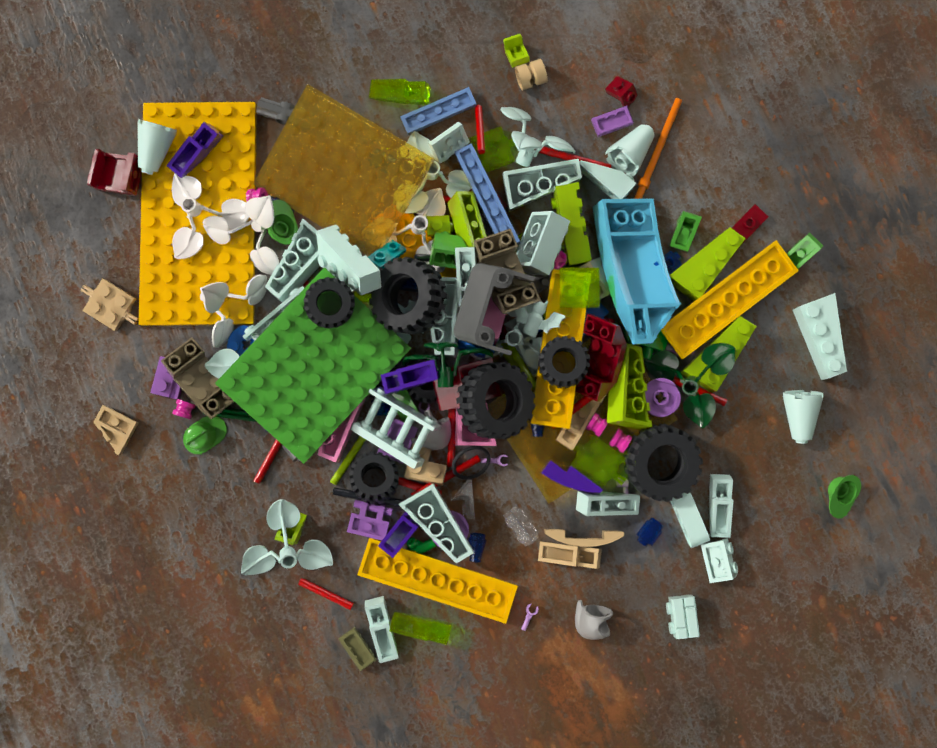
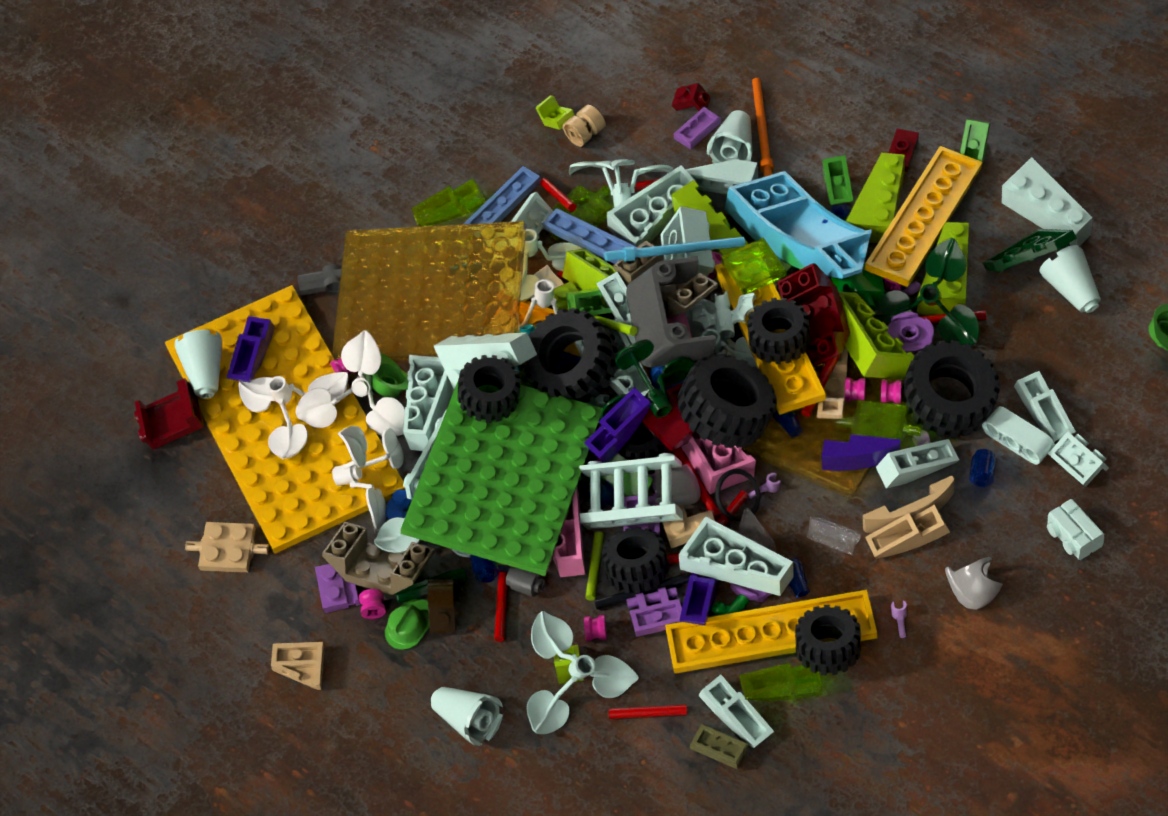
camera: 20 degrees left, 30 degrees down
none -> dark brown brick [428,578,456,633]
none -> light aqua cone [431,687,503,746]
none -> dark pink wheel [584,615,607,642]
none -> lime bar [594,315,638,336]
none -> medium azure bar [604,237,745,262]
none -> black tyre [795,605,861,676]
none -> dark green plate [982,229,1077,273]

